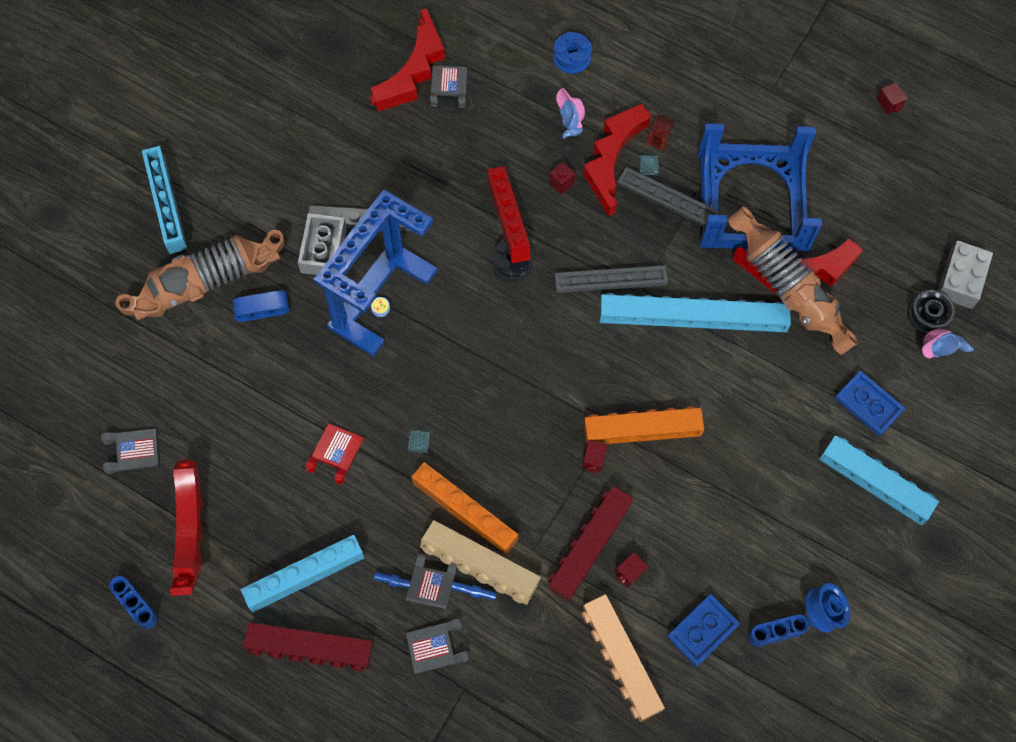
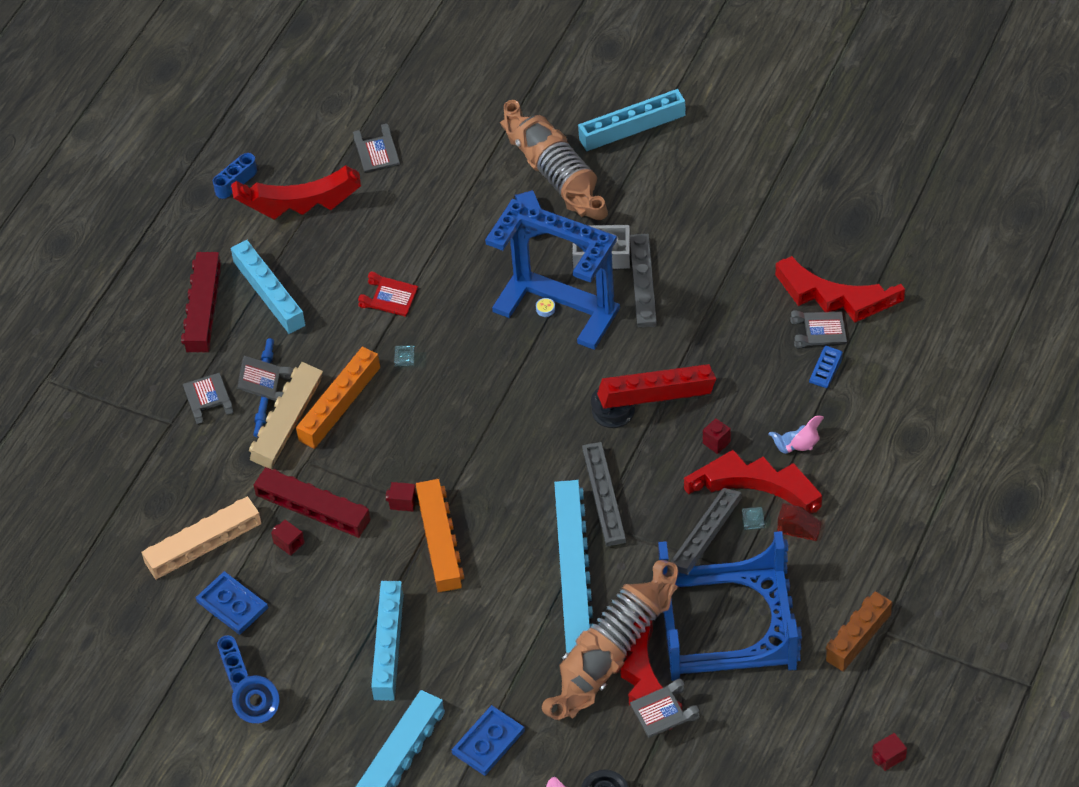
camera: 90 degrees right, 15 degrees down
blue wheel [553,32,592,73] -> none
none -> medium azure brick [371,581,403,700]
none -> dark grey flag [630,679,700,738]
none -> blue slope [809,346,843,388]
none -> dark orange brick [826,591,892,672]

